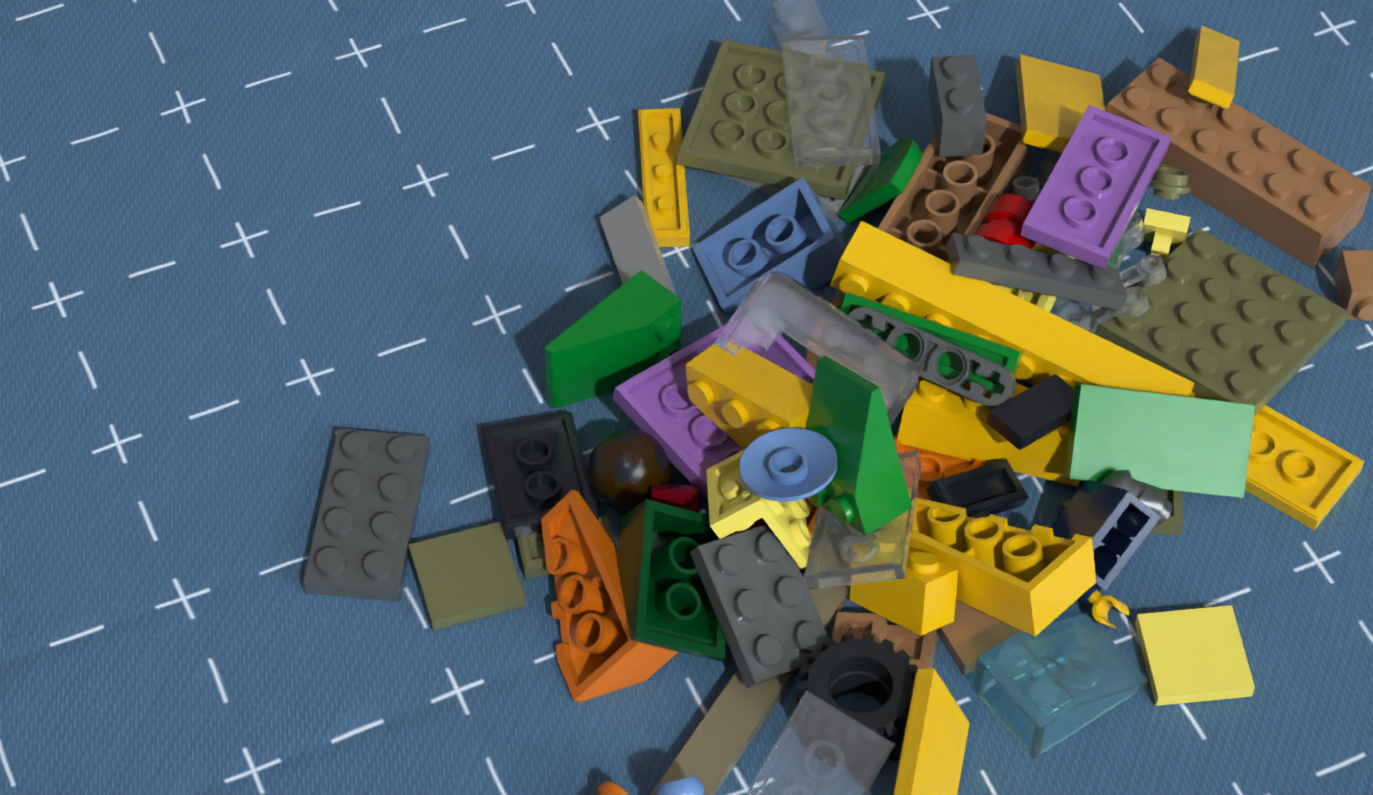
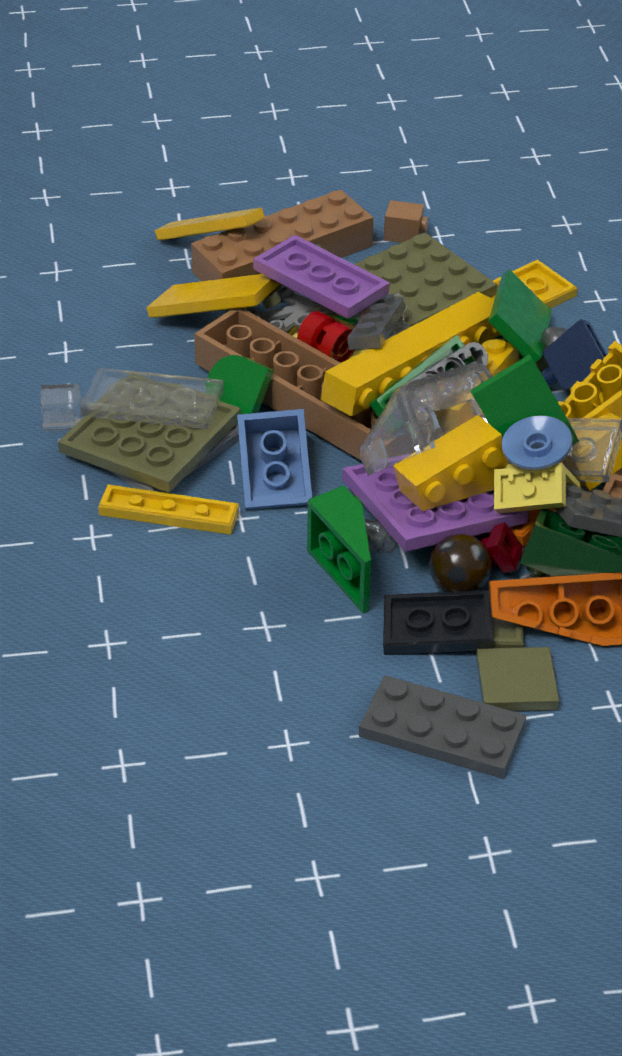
camera: 75 degrees left, 10 degrees down
light grey tile [599,195,677,296] -> none
dark grey brick [928,55,987,157] -> none
black tile [986,374,1074,450] -> none

